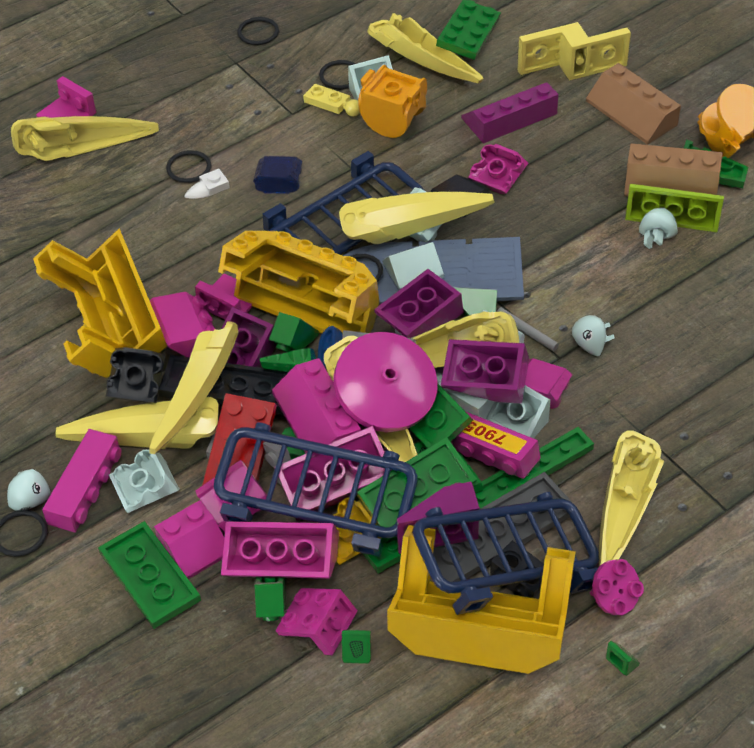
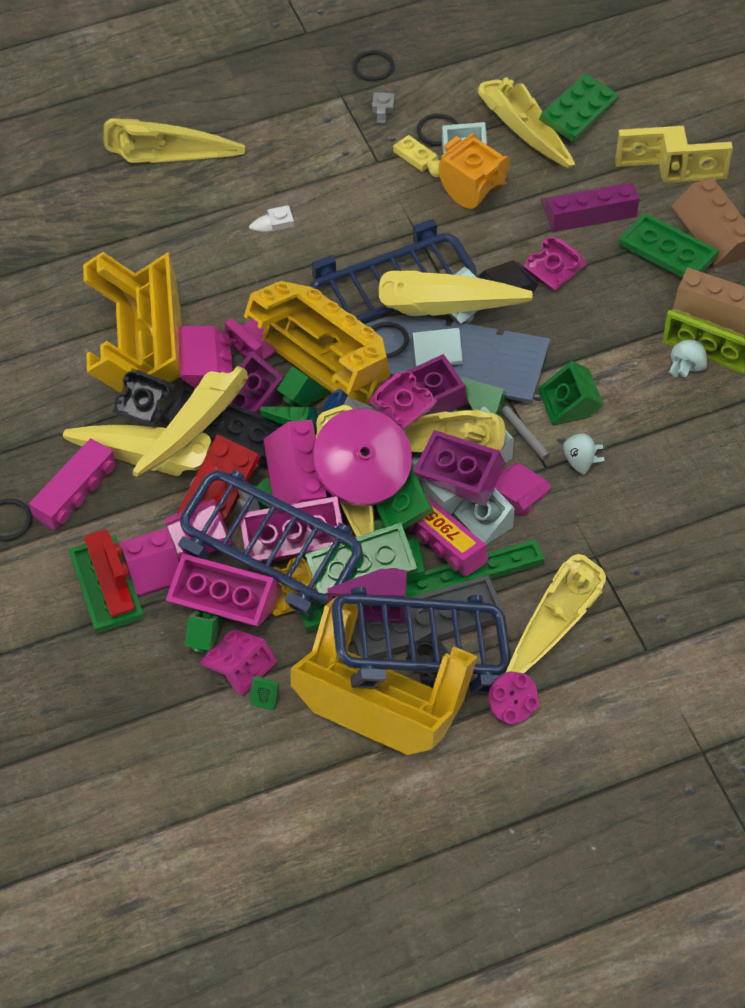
camera: 15 degrees right, 5 degrees up
light aqua piece [7,469,51,511] -> none
dark pink bracket [36,76,97,118] -> none
light aqua slope [109,449,180,513] -> none
black piece [166,150,212,183] -> none
clear blue slope [253,156,302,194] -> none
green slope [606,641,640,676] -> none
none -> red bracket [84,529,135,617]
none -> dark pink slope [369,371,437,430]
none -> light grey plate [372,92,395,124]
none -> green slope [538,361,604,425]
none -> green plate [619,213,719,278]

